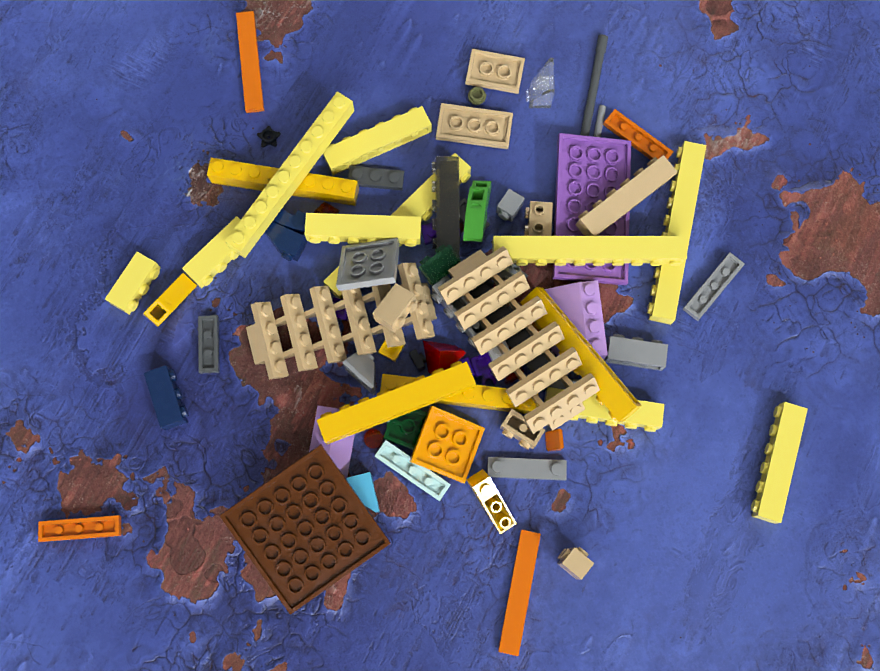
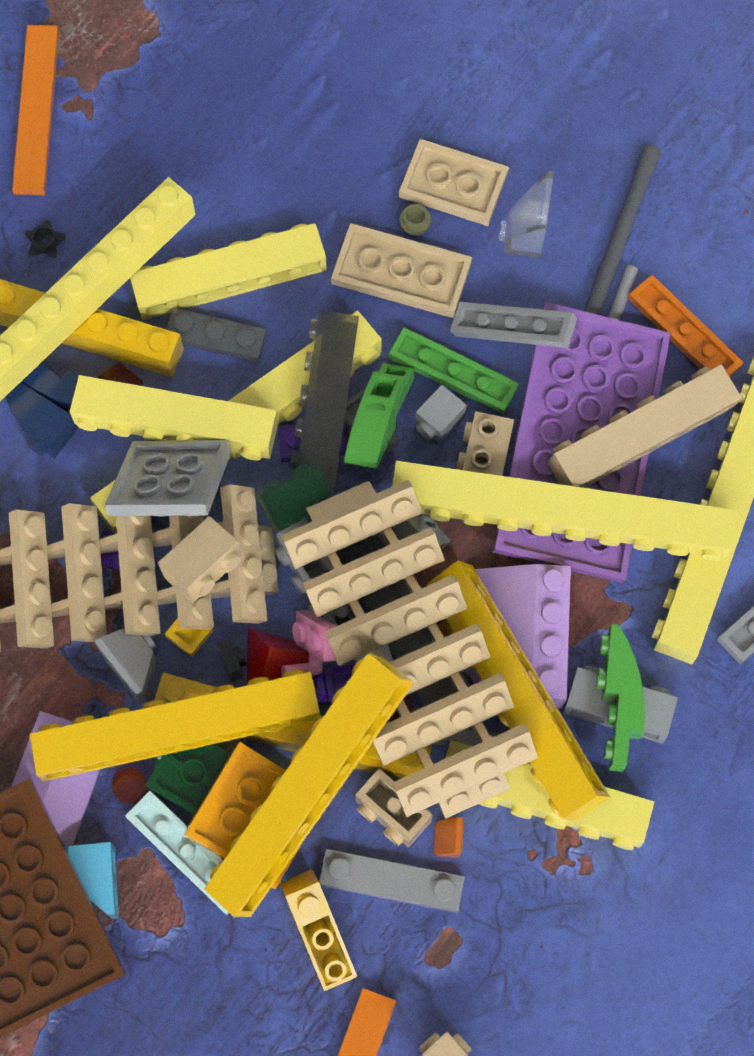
camera: 10 degrees right, 5 degrees down
none -> yellow brick [204,653,414,917]
none -> bright pink plate [281,610,336,678]
none -> bright green plate [389,327,520,415]
none -> light grey plate [450,302,577,348]
none -> bright green slope [596,624,645,772]

